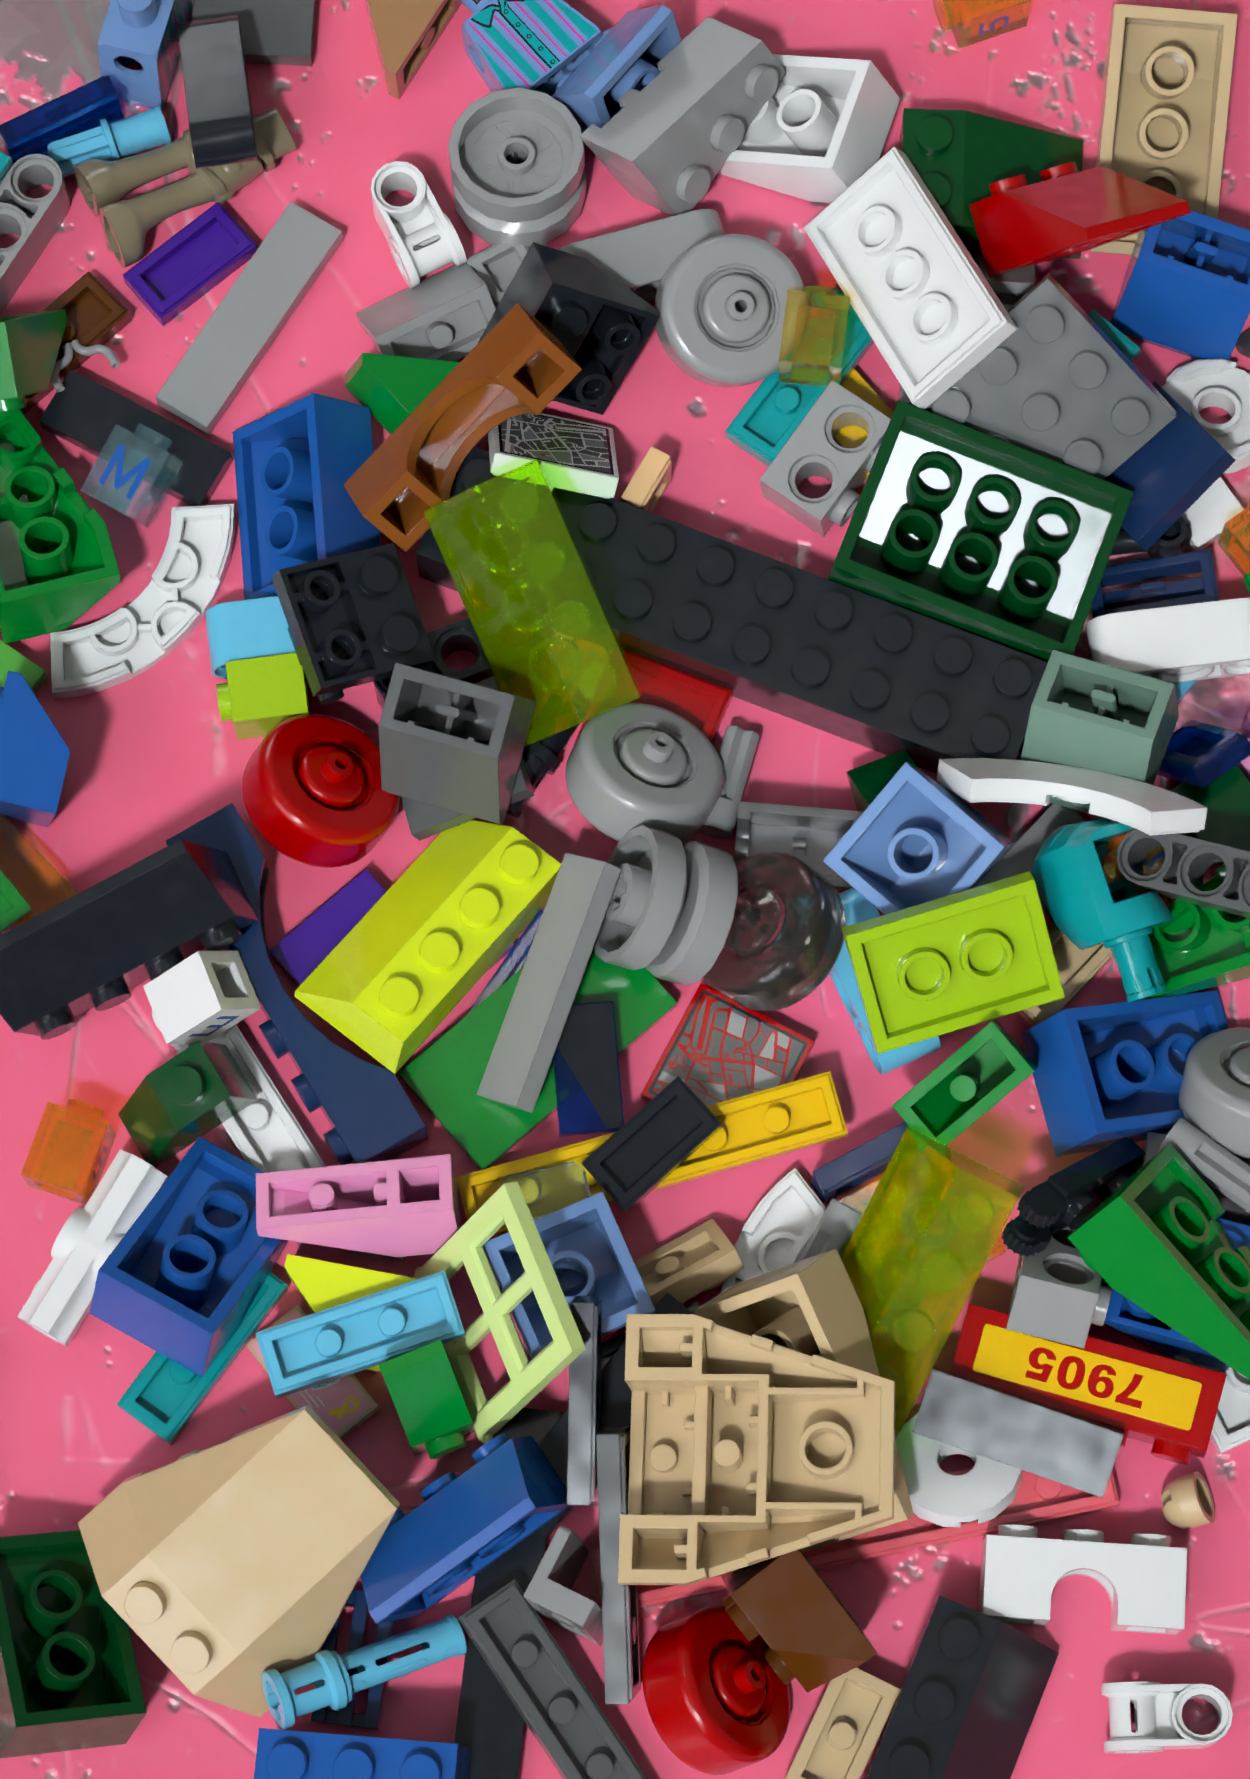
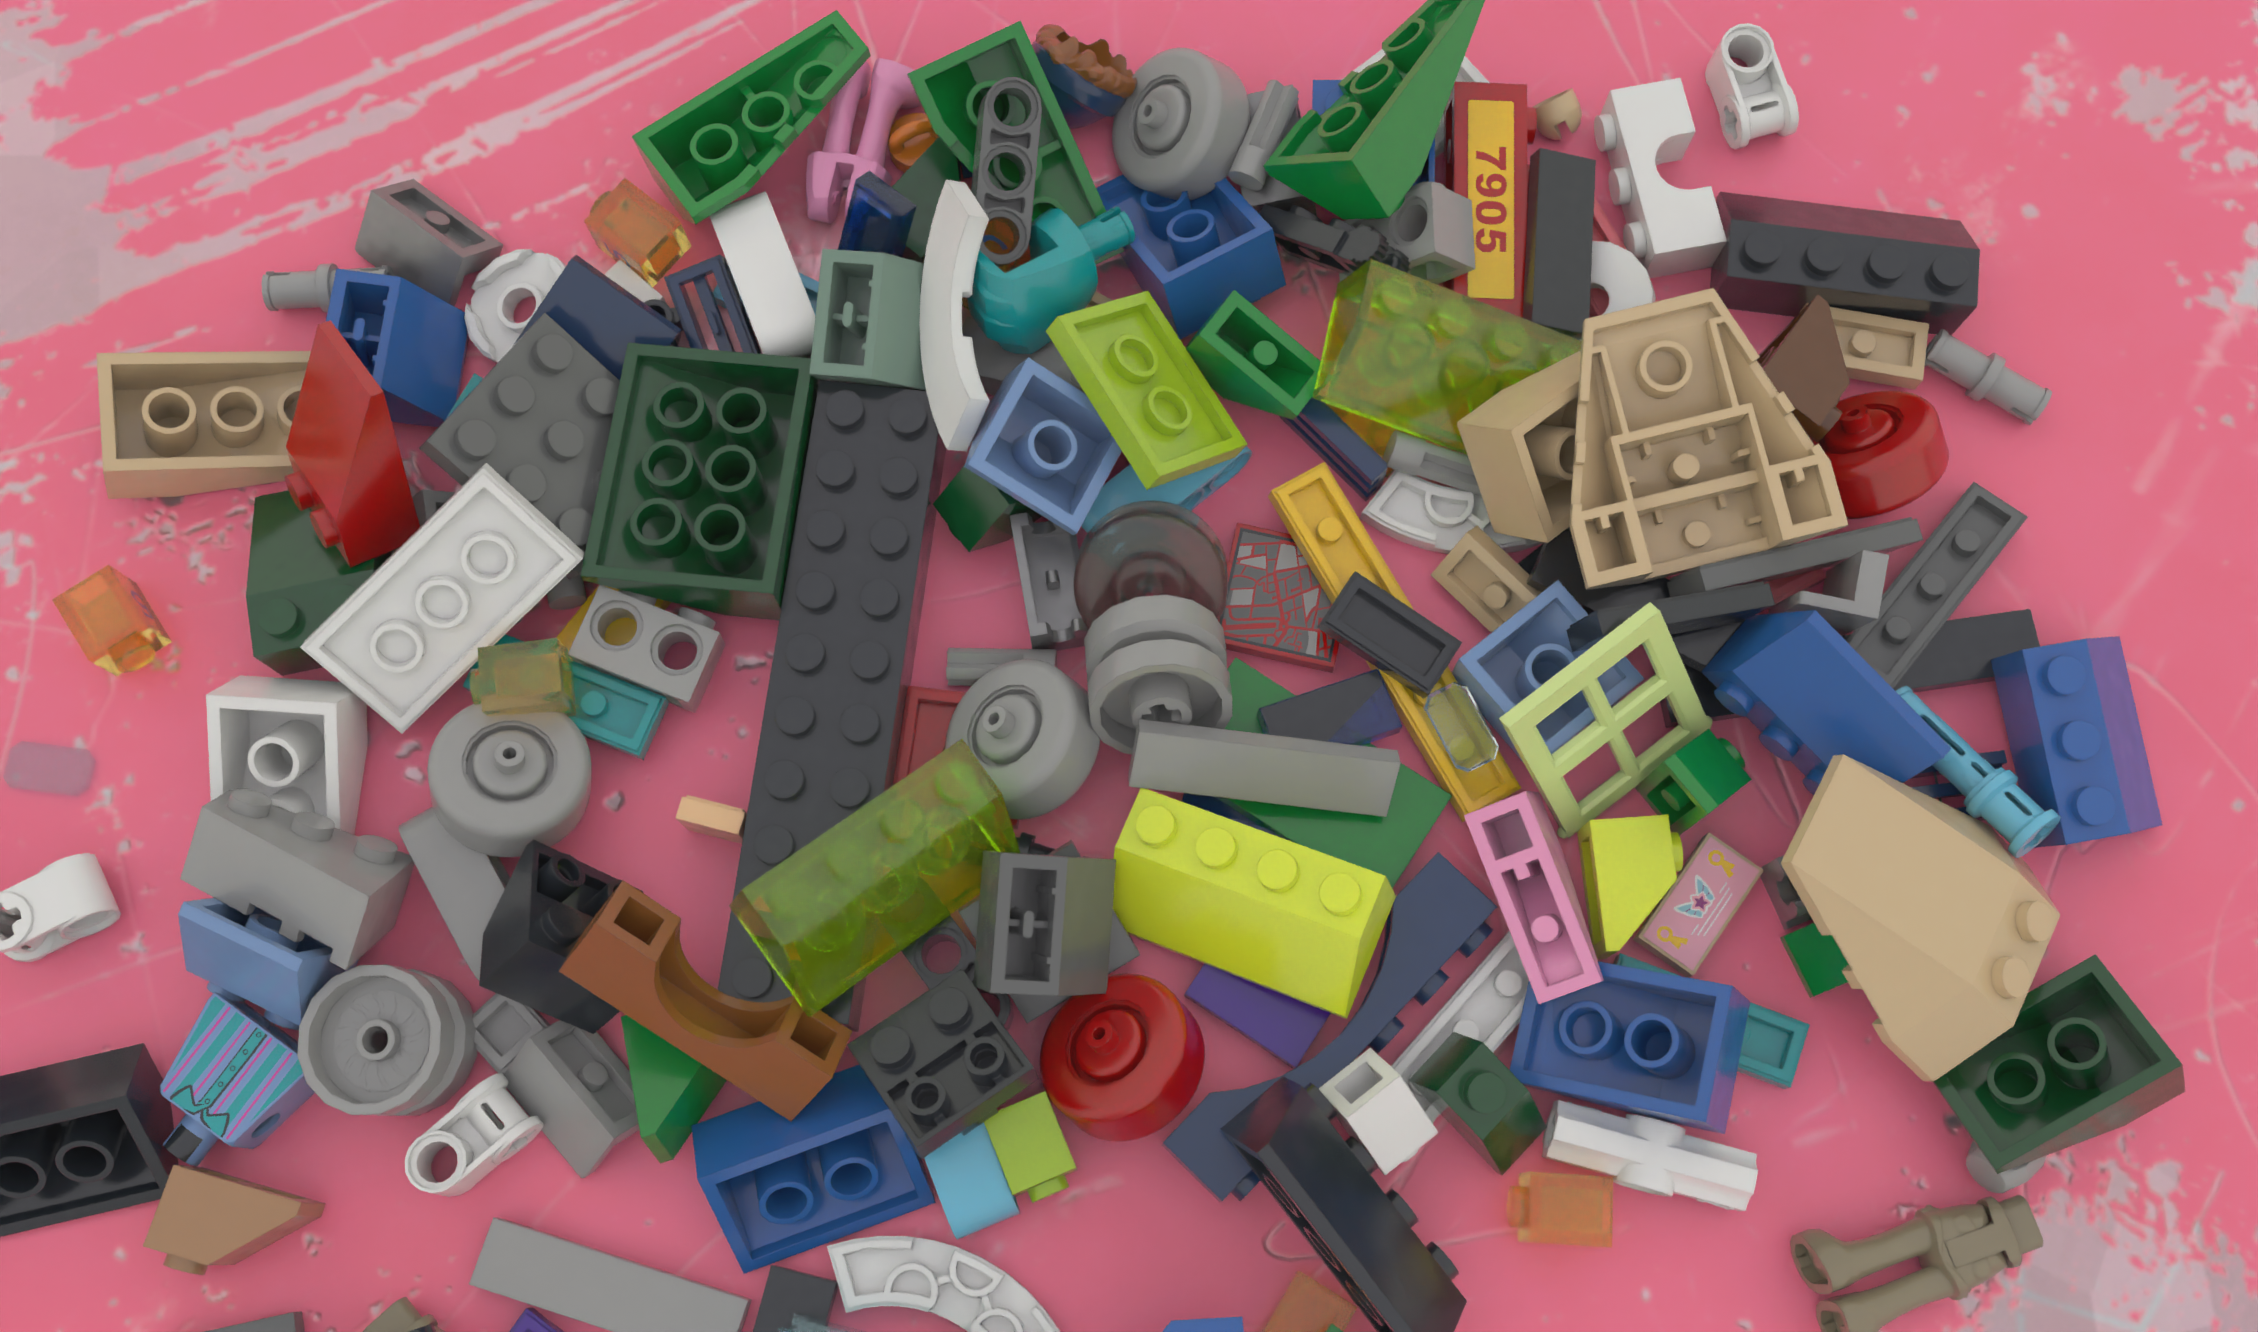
camera: 105 degrees left, 0 degrees up
medium azure tile [256,1270,466,1398] -> none
tile [488,413,619,499] -> none

